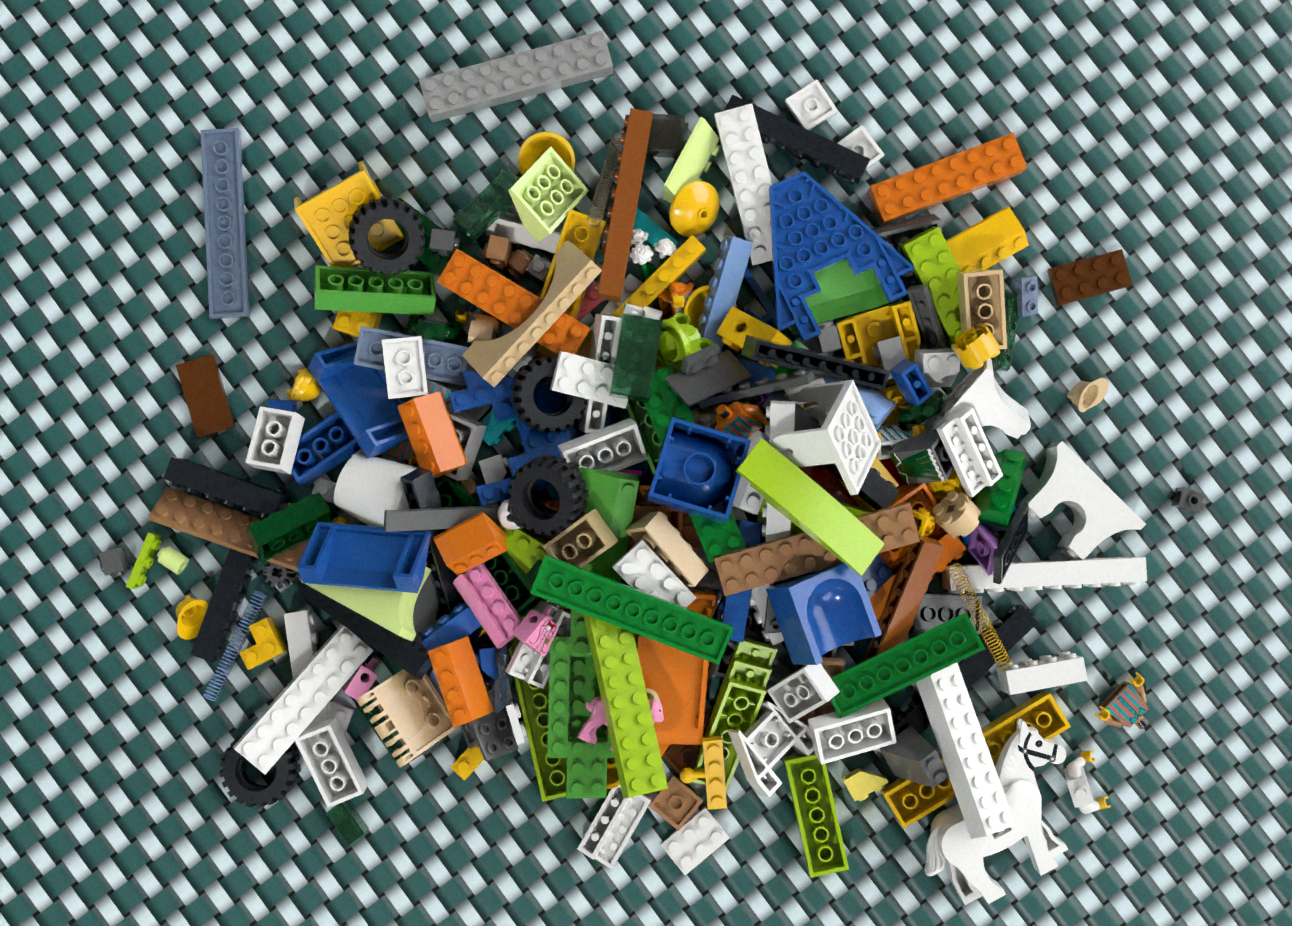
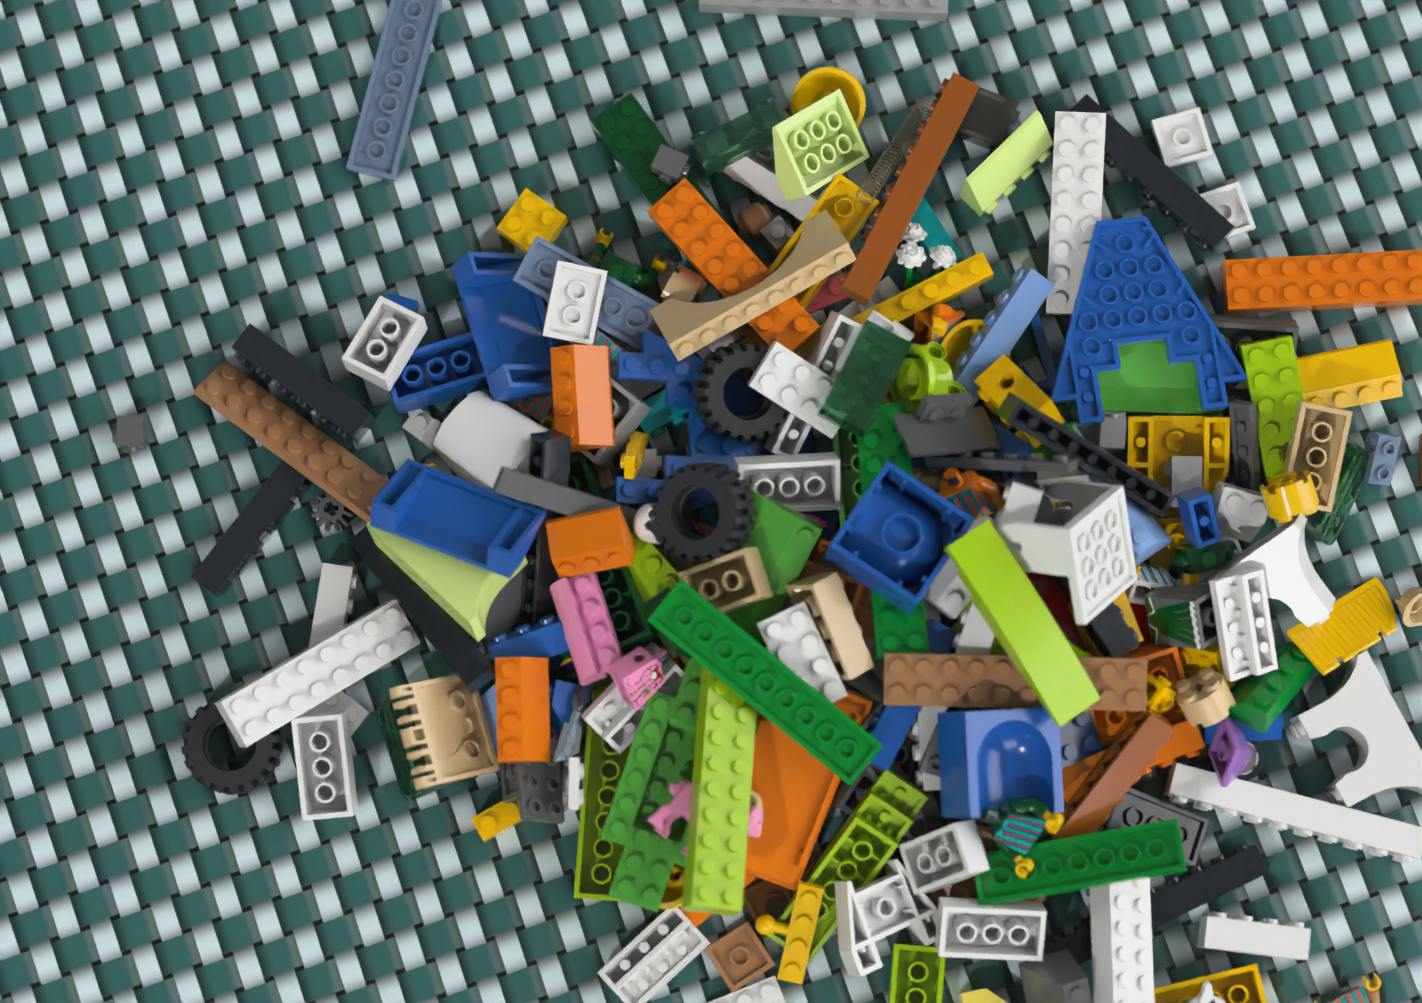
camera: 15 degrees right, 5 degrees down
lime tile [126,532,161,589] -> none
yellowish green brick [157,546,189,575] -> none
reddish brown tile [176,354,235,438] -> none
yellow piece [176,595,208,640] -> none
light blue piece [203,590,267,701] -> none
yellow brick [240,616,289,670] -> none
dark green brick [247,492,332,563] -> none
yellow hair [286,368,321,402] -> none
yellow piece [294,161,404,267] -> none
bright green brick [314,265,436,315] -> none
clear green brick [326,800,369,845] -> none
bright pink torso [341,656,380,700] -> none
black tyre [348,196,426,276] -> none
medium nougat brick [483,234,513,270] -> none
yellow dish [669,181,720,237] -> none
yellow piece [947,563,1012,669] -> none
black tile [993,502,1029,584] -> none
none -> yellow hinge [620,431,649,479]
none -> torso [981,797,1063,878]
none -> yellow piece [1286,577,1398,675]

